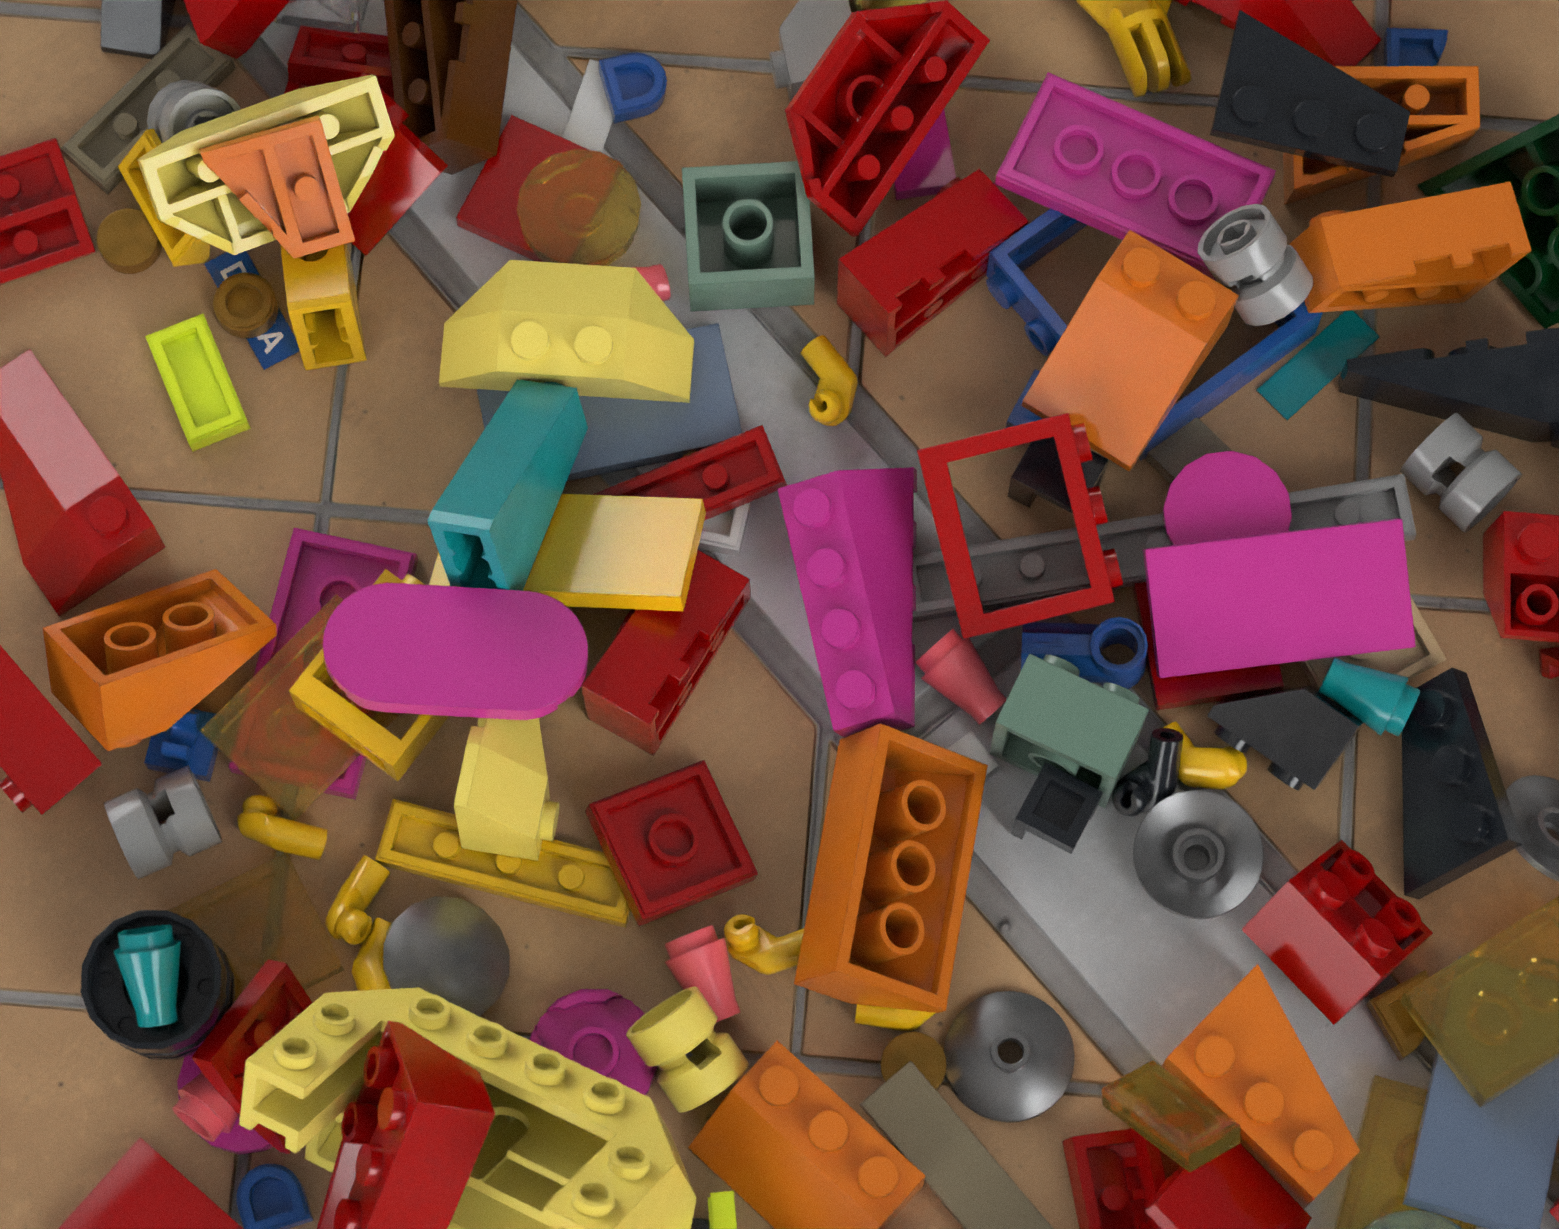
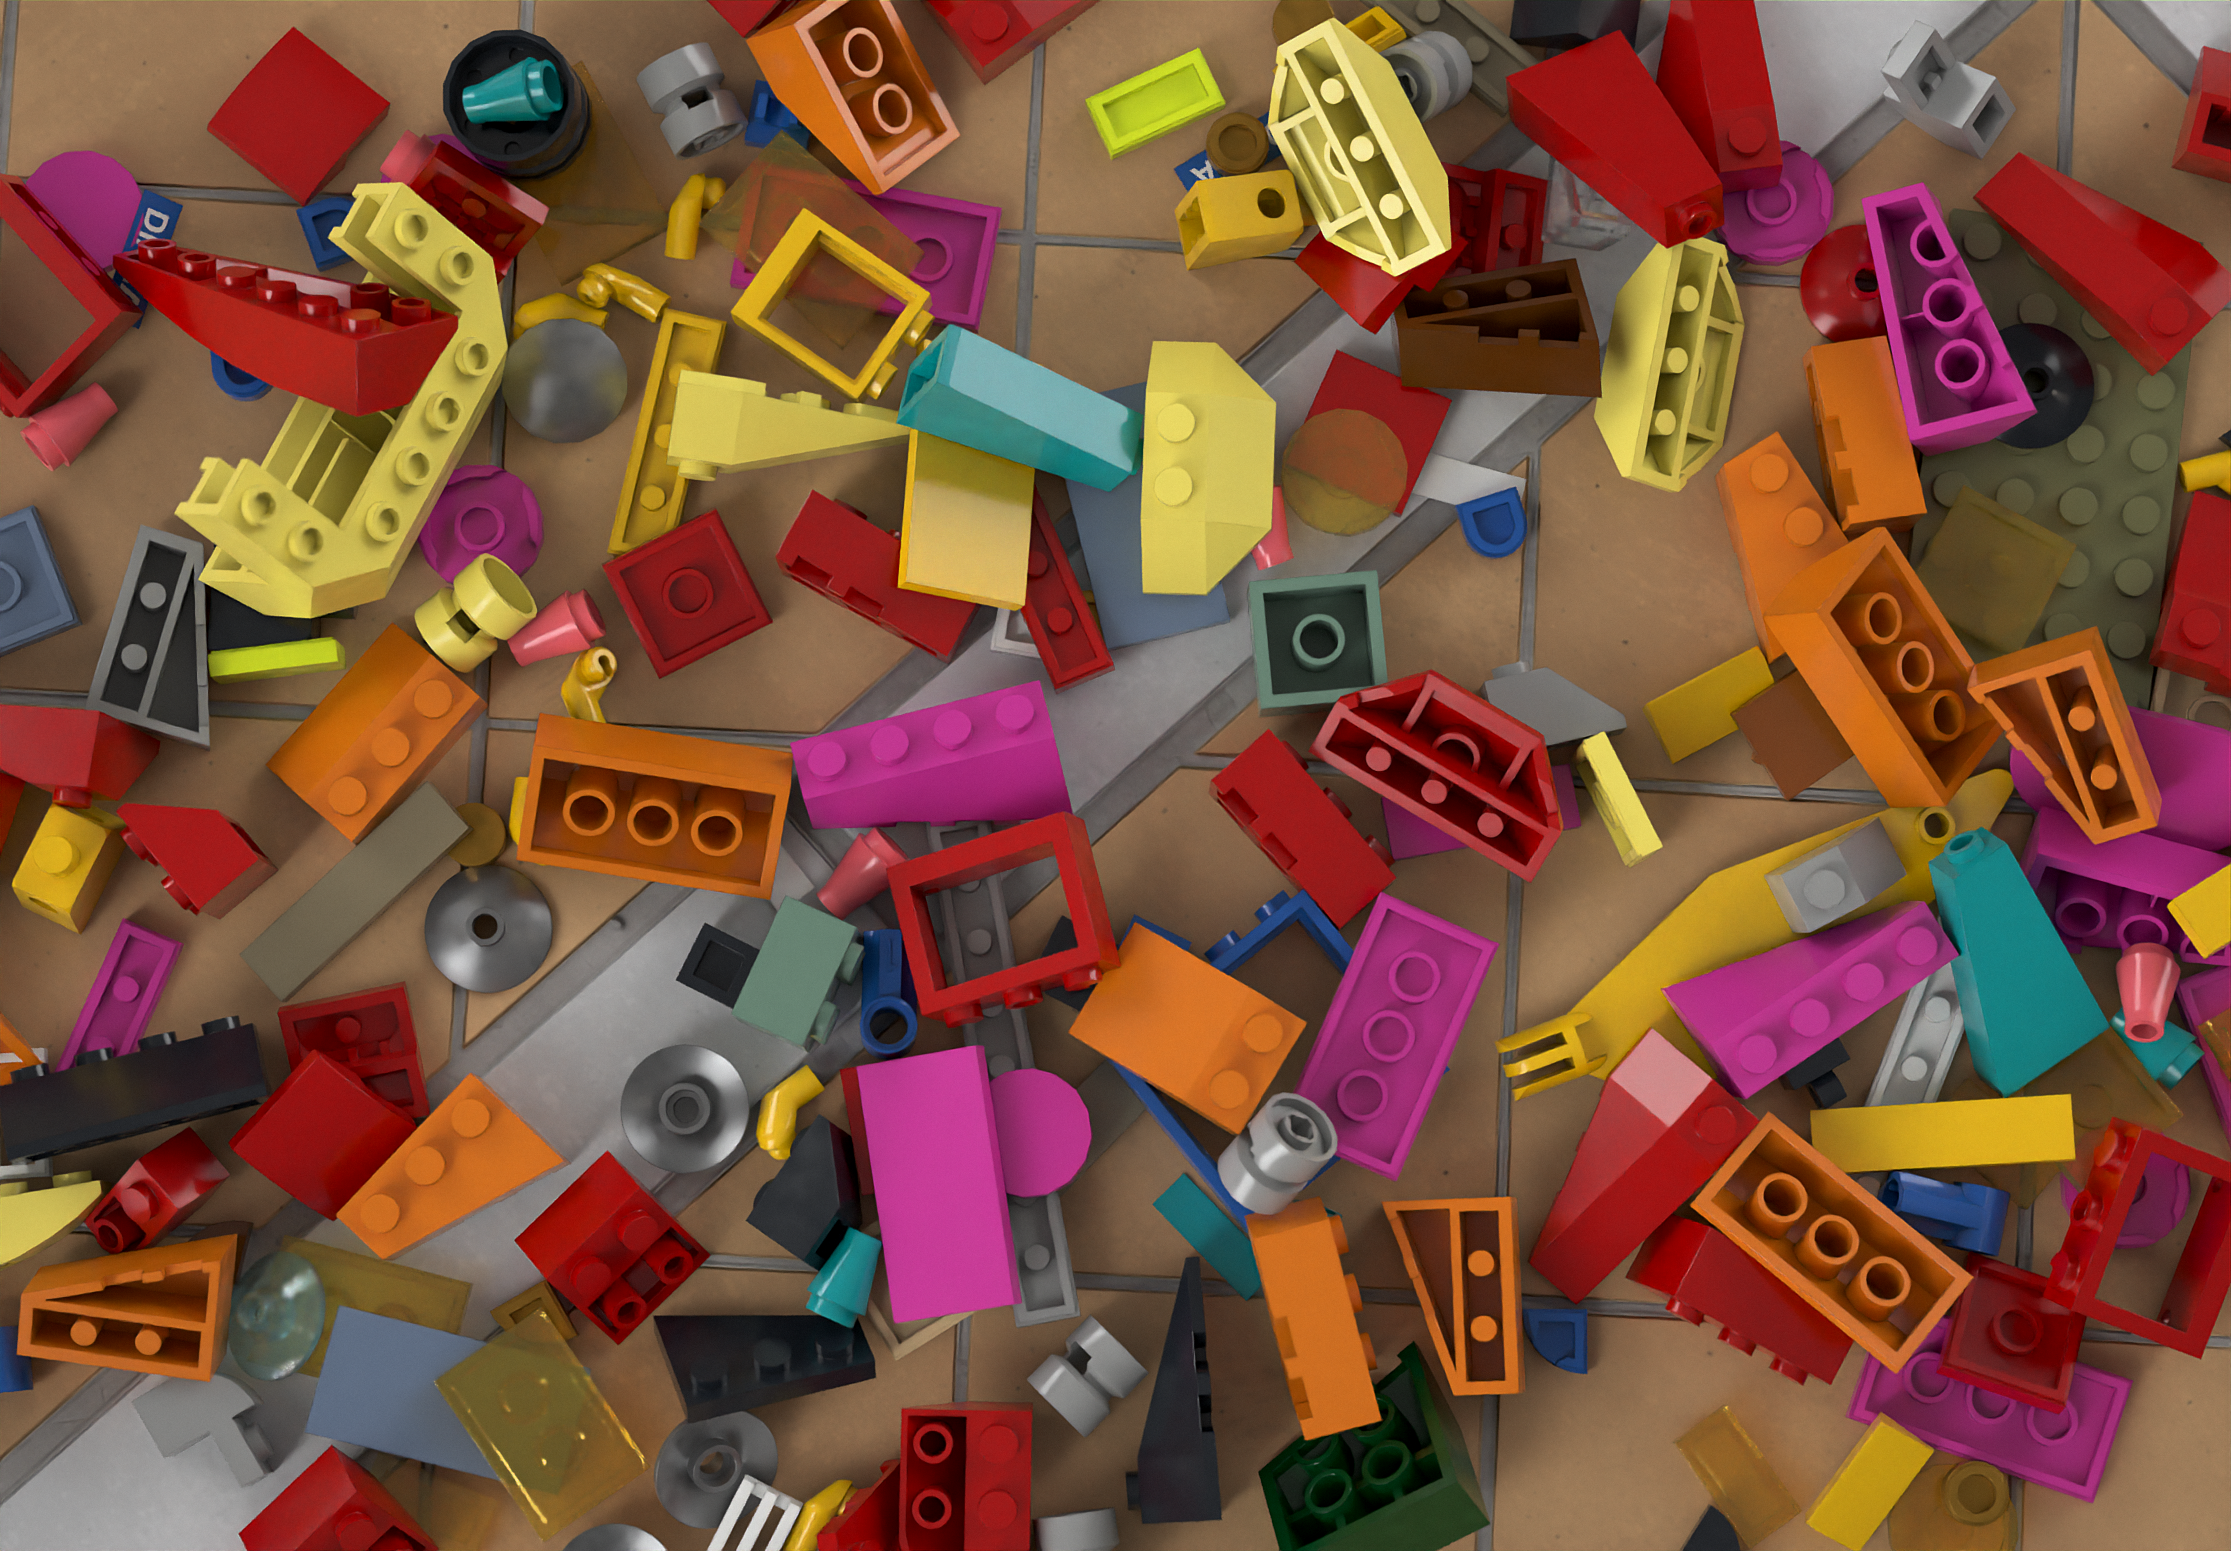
camera: 85 degrees right, 10 degrees up
orange wing [199,116,355,259] -> none
dark pink tile [323,583,588,720] -> none
yellow arm [801,335,858,426] -> none
clear yellow tile [1102,1060,1241,1173] -> none
black arm [1112,728,1183,817] -> none
black wing [1210,10,1410,177] -> none

